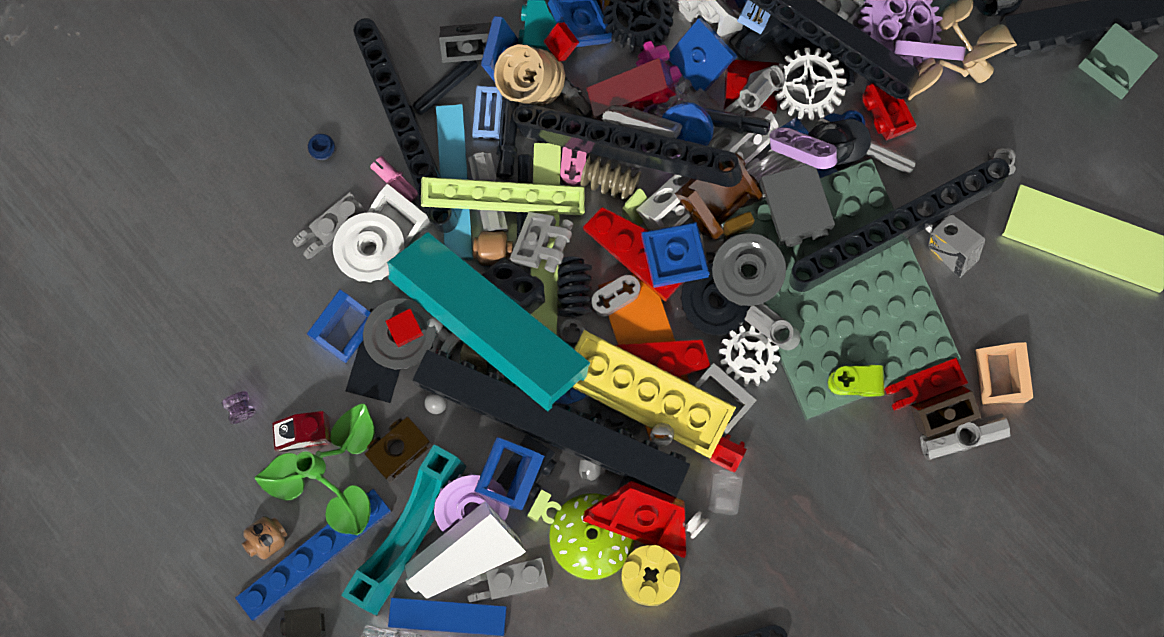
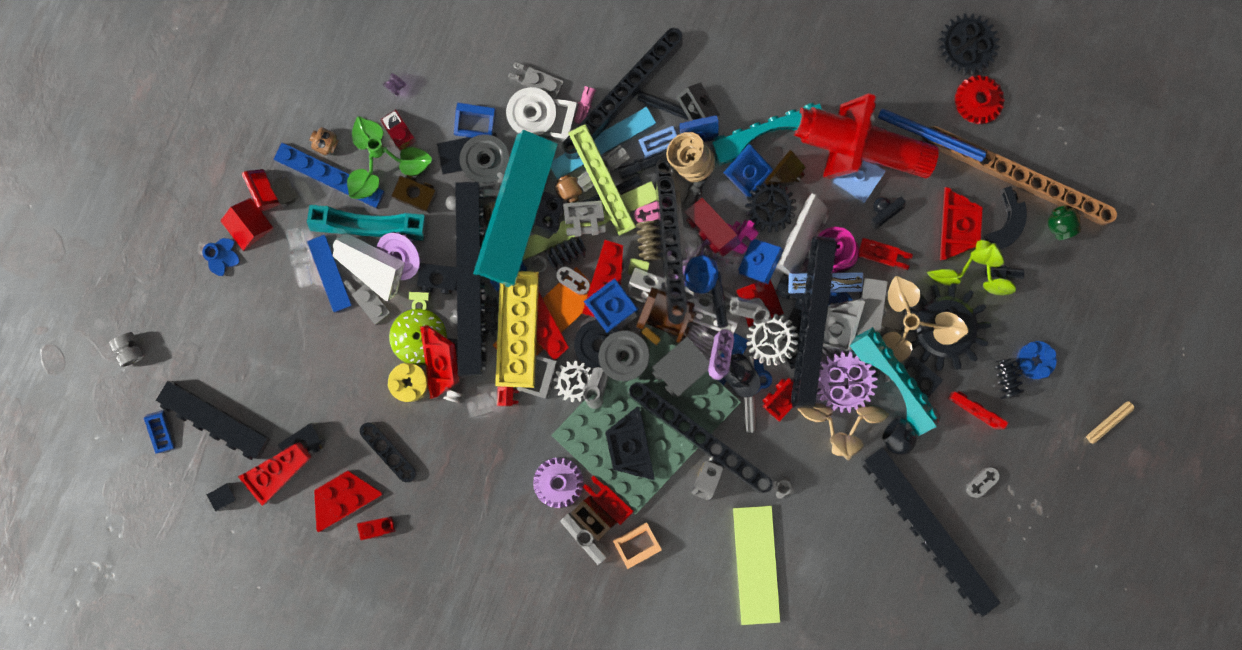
camera: 60 degrees right, 10 degrees up
dark blue plate [308,134,335,160] -> none
red tile [385,309,424,348] -> none
blue tile [474,437,544,510] -> none
red plate [544,22,579,62] -> none
light grey hinge [602,104,682,139] -> none
light grey hinge [650,423,674,447] -> none
lime piece [827,365,884,397] -> none
lavender beam [894,40,966,61] -> none
sand green bracket [1078,23,1158,100] -> none
none -> lavender gear [533,458,583,508]
none -> black wing [605,406,655,480]

